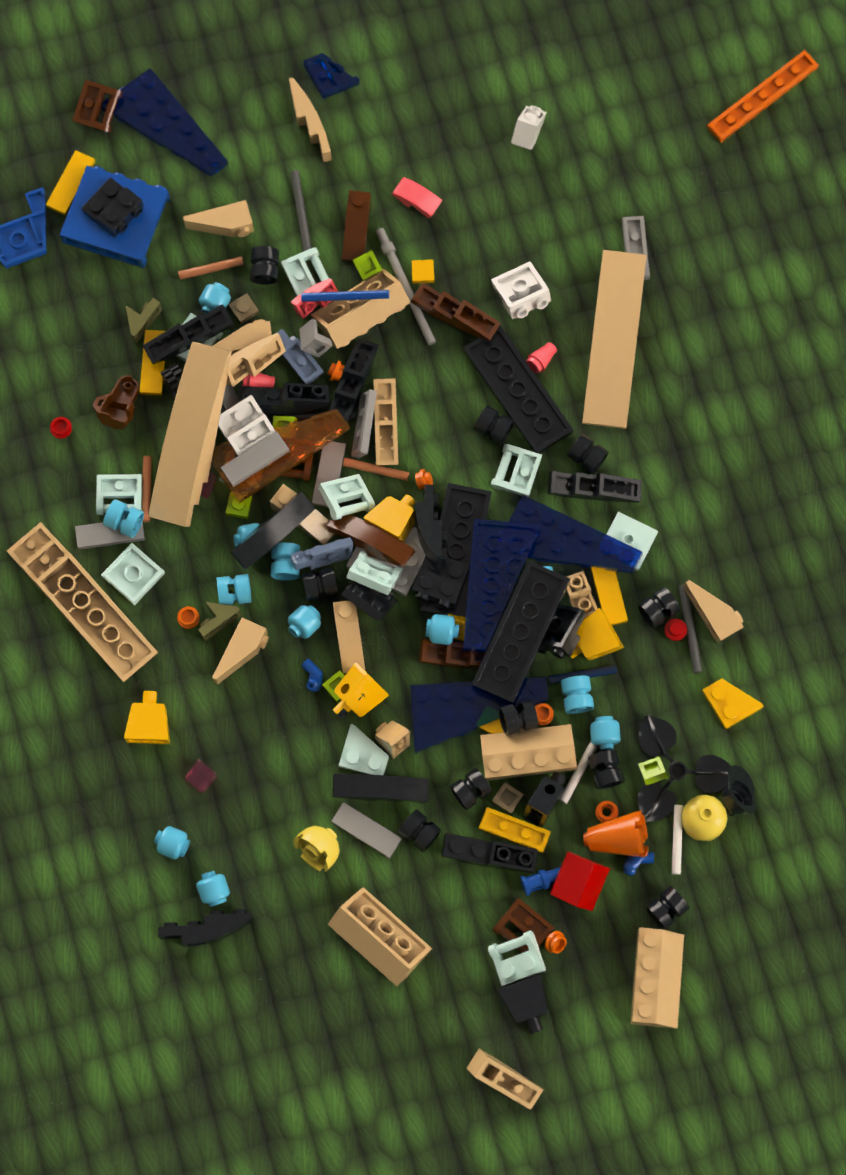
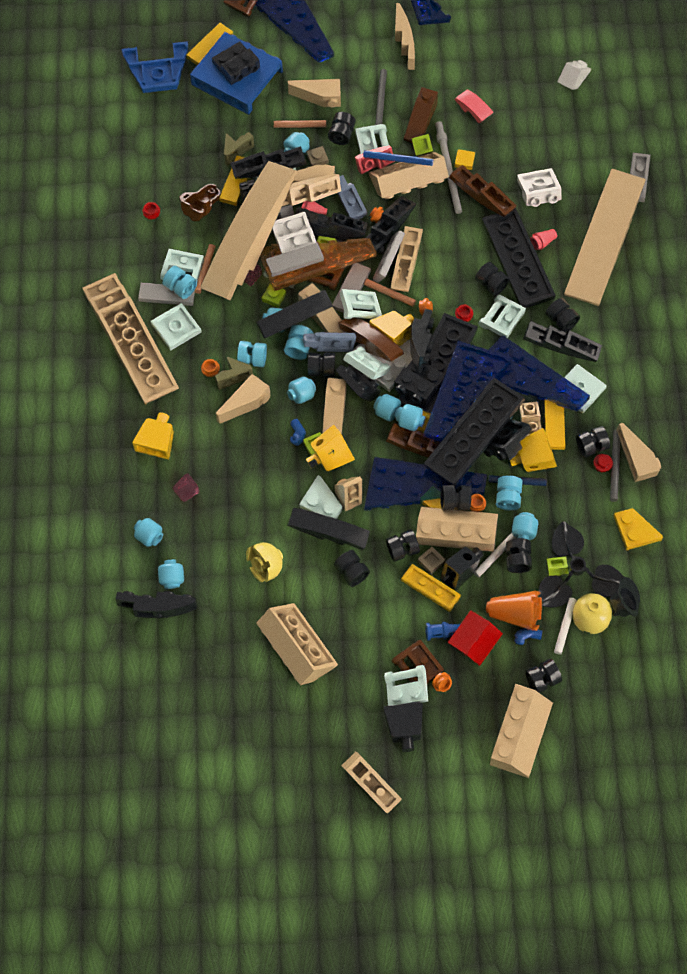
camera: 15 degrees right, 10 degrees down
light grey panel [300,319,332,358] -> none
light grey tile [331,802,402,859] -> none
black slope [441,833,538,873] -> none
orange plate [595,801,618,823] -> none
none -> medium azure head [373,394,401,422]
none -> red plate [455,304,473,322]

